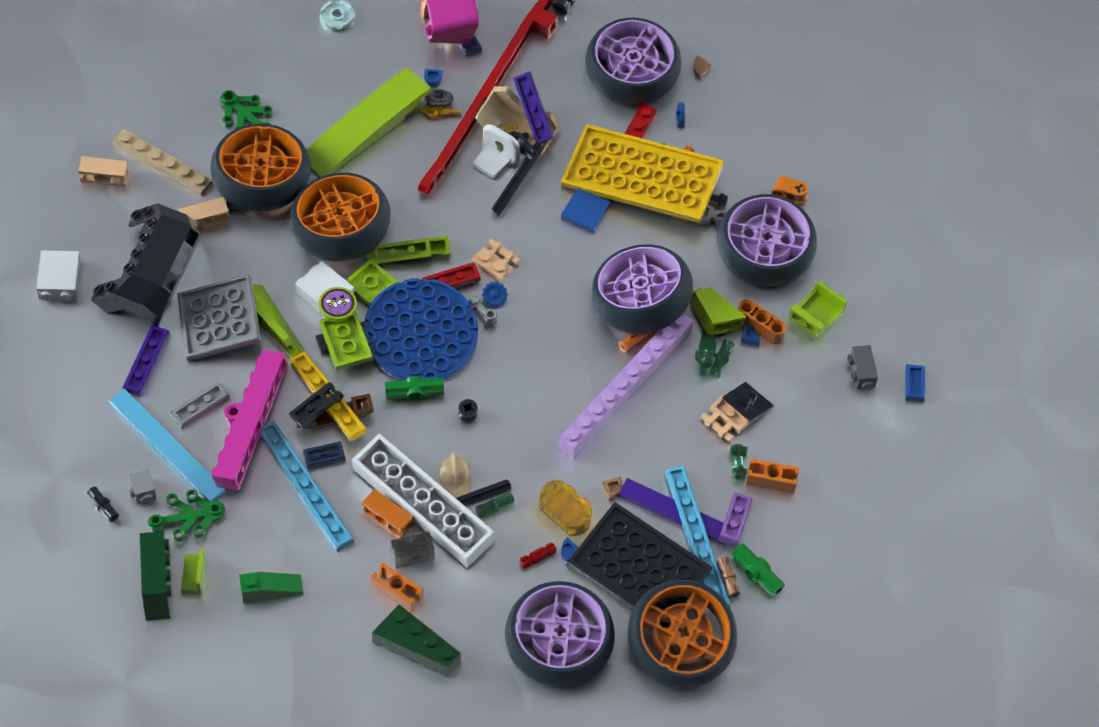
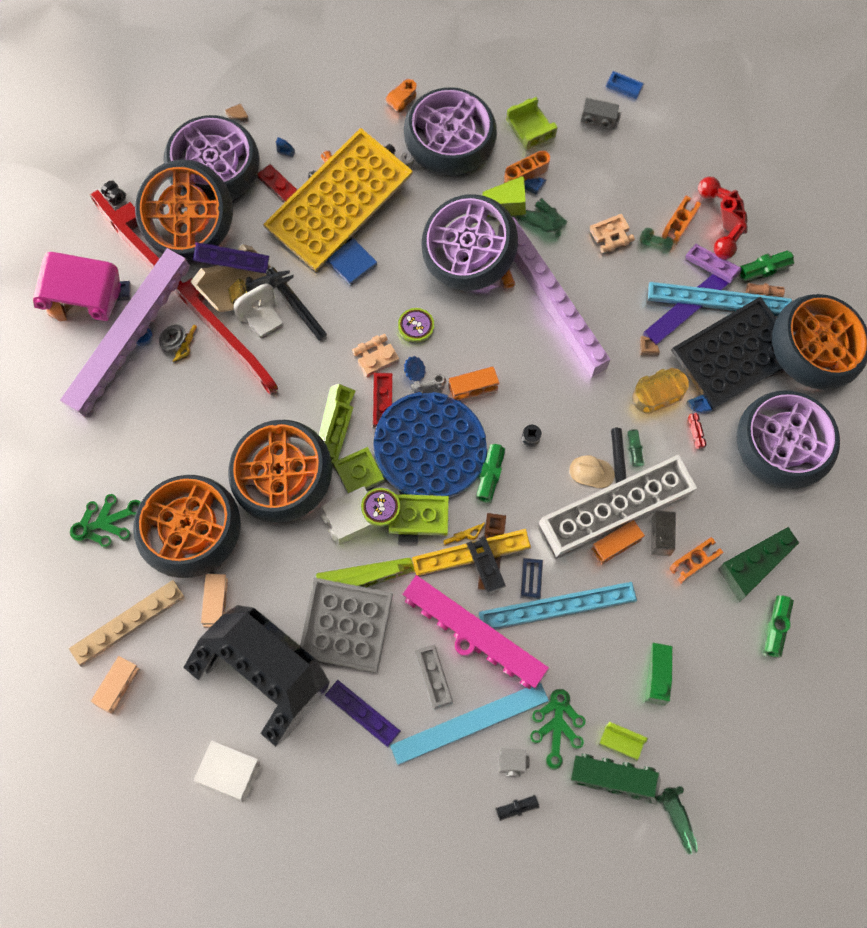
camera: 70 degrees left, 10 degrees up
lime slope [306,67,431,177] -> none
light aqua tile [320,0,355,31] -> none
black piece [722,382,774,422] -> none
none -> lavender brick [60,248,190,417]
none -> orange wheel [135,160,233,260]
none -> tile [398,308,434,343]
none -> yellow hand [443,522,485,545]
none -> orange piece [448,366,499,401]
none -> clear green piece [657,786,698,854]
none -> red piece [698,176,748,260]
none -> green piece [764,595,794,657]

